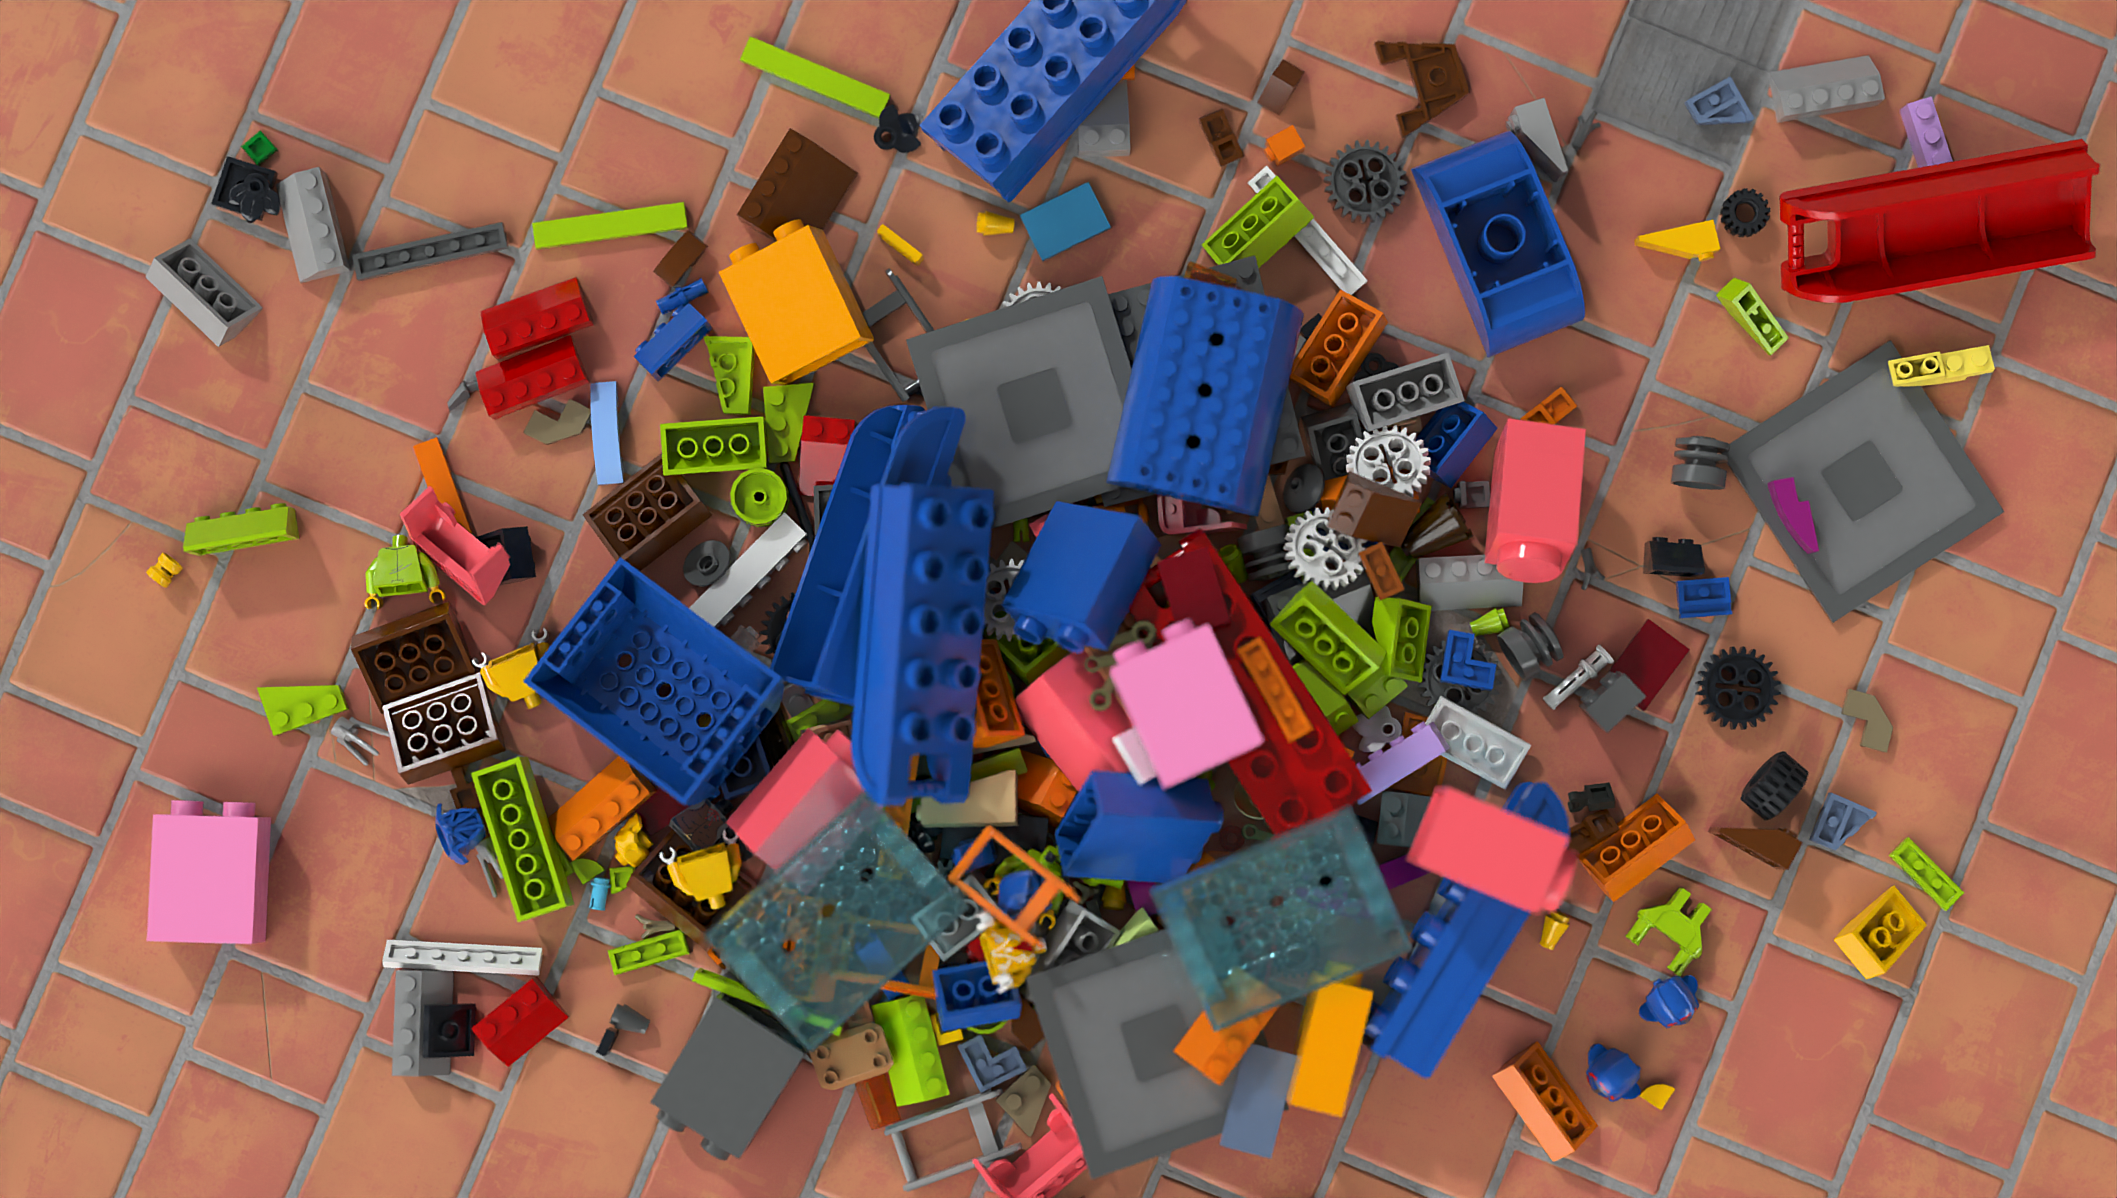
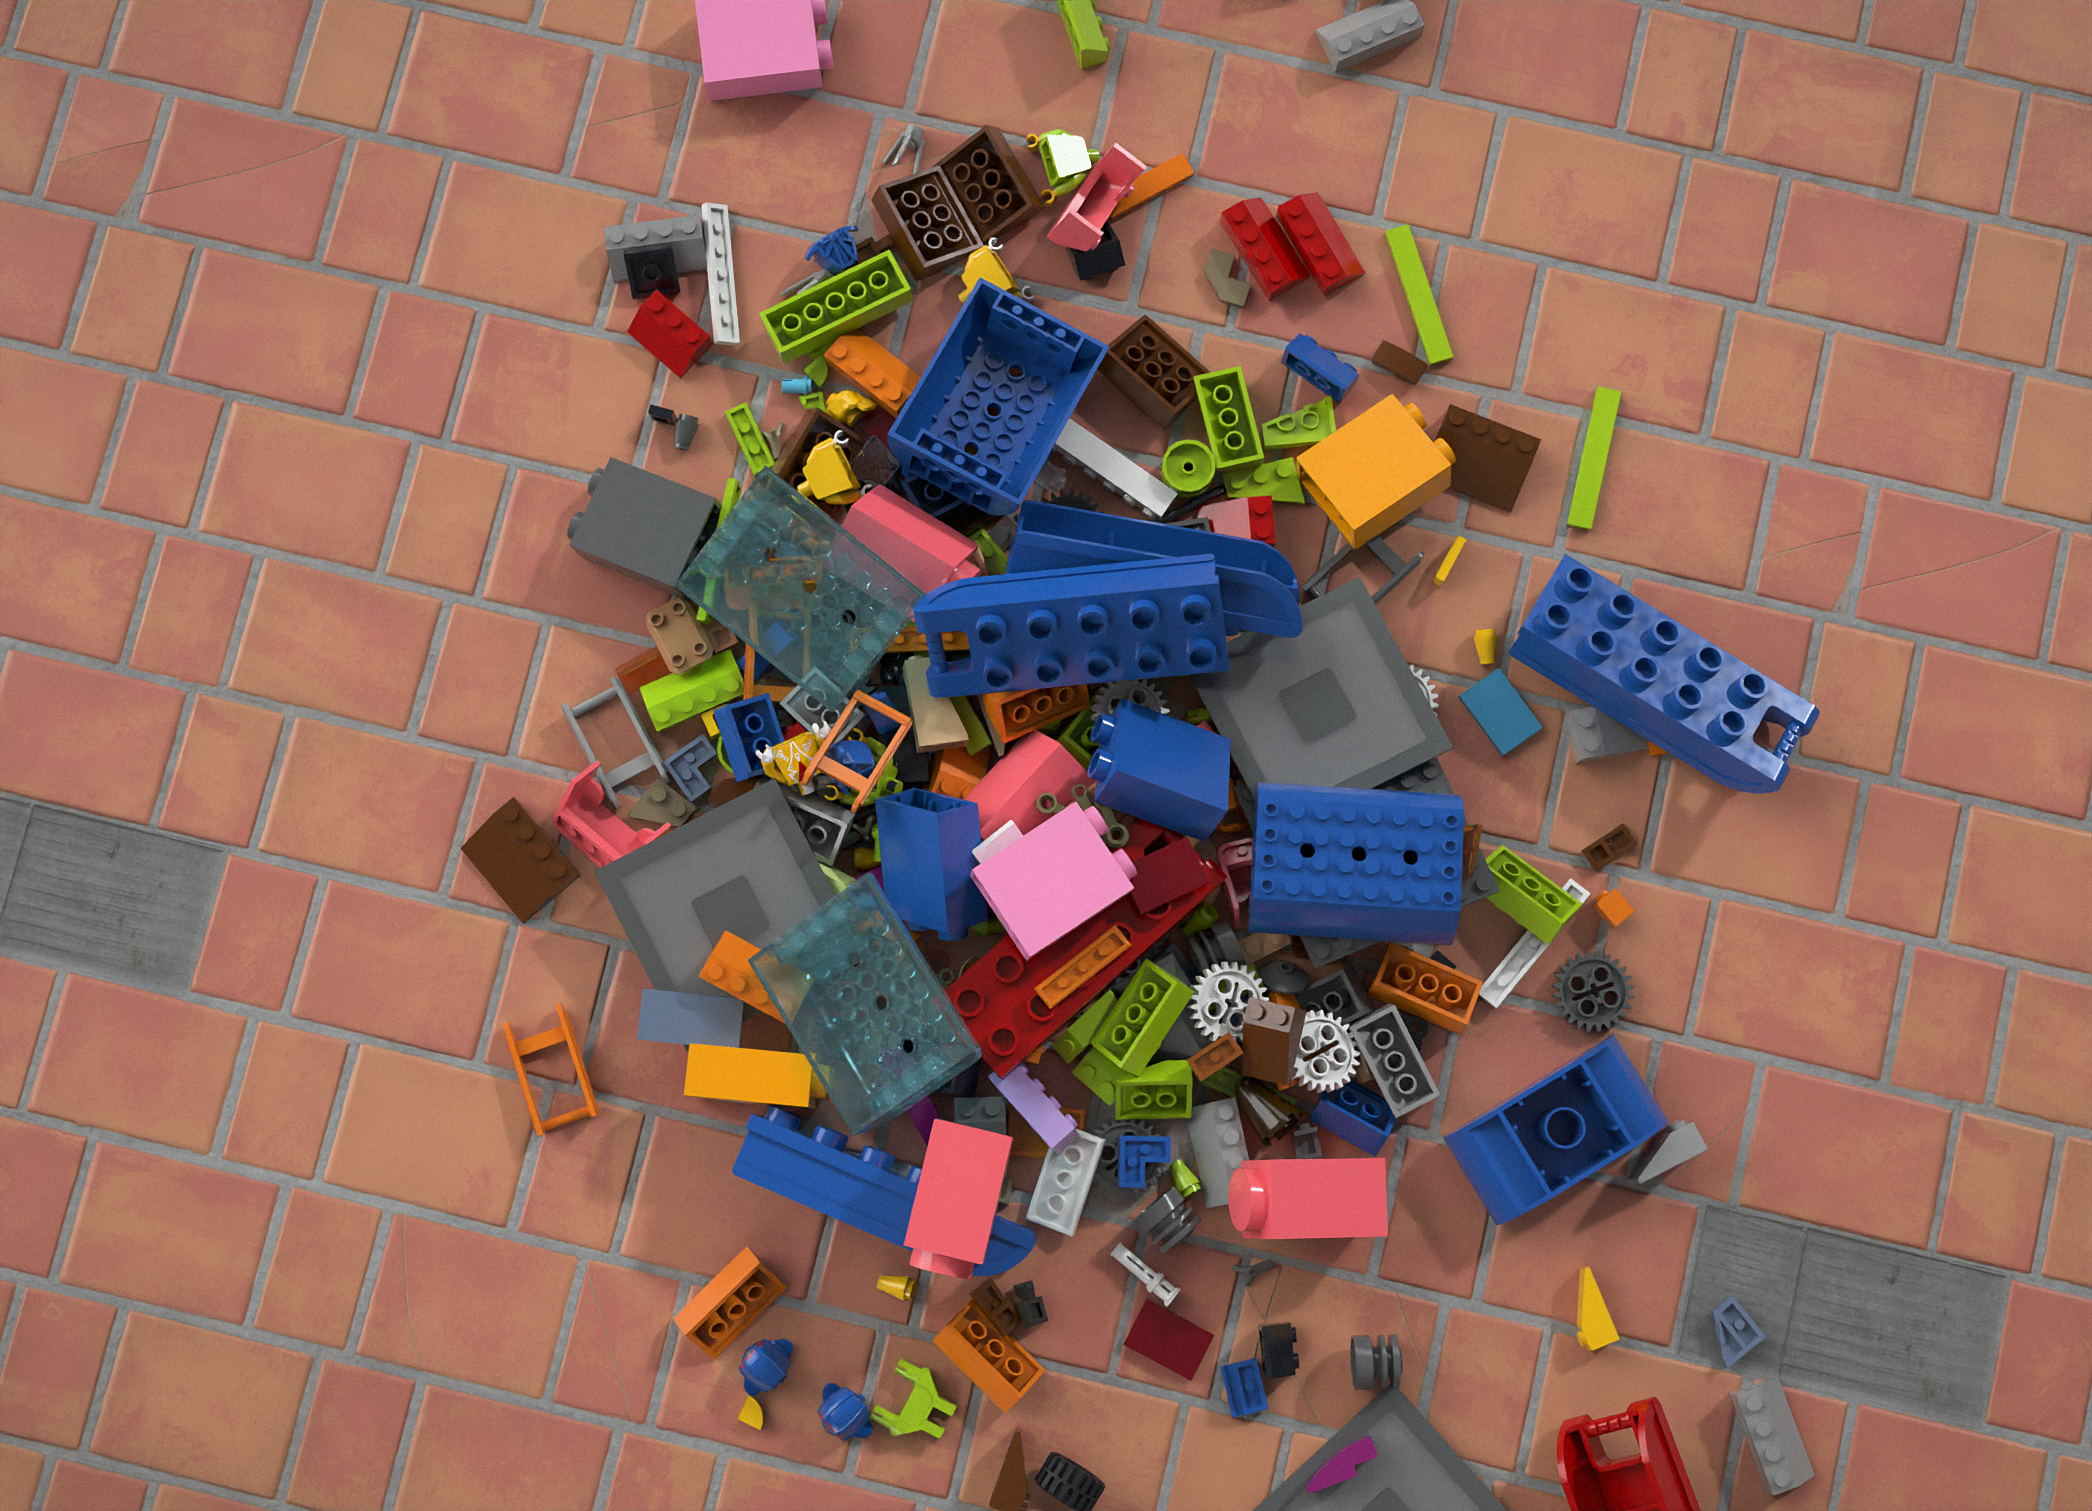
camera: 80 degrees right, 5 degrees down
lime wing [257,685,349,736] -> none
dark grey plate [352,222,509,281] -> none
dark grey bar [447,380,479,411] -> none
light blue slope [590,381,624,485] -> none
blue pin [656,278,709,315] -> none
dark grey dish [683,540,730,587] -> none
black plate [874,104,921,153] -> none
reddish brown slope [1257,59,1305,116] -> none
white plate [1353,705,1402,753] -> none
reddish brown wing [1374,41,1469,138] -> none
orange slope [1520,386,1578,425] -> none
dark grey bar [1571,111,1601,149] -> none
dark grey brick [1579,671,1646,733] -> none
black gear [1695,646,1781,730] -> none
lime slope [1716,278,1789,355] -> none
black tyre [1720,188,1770,238] -> none

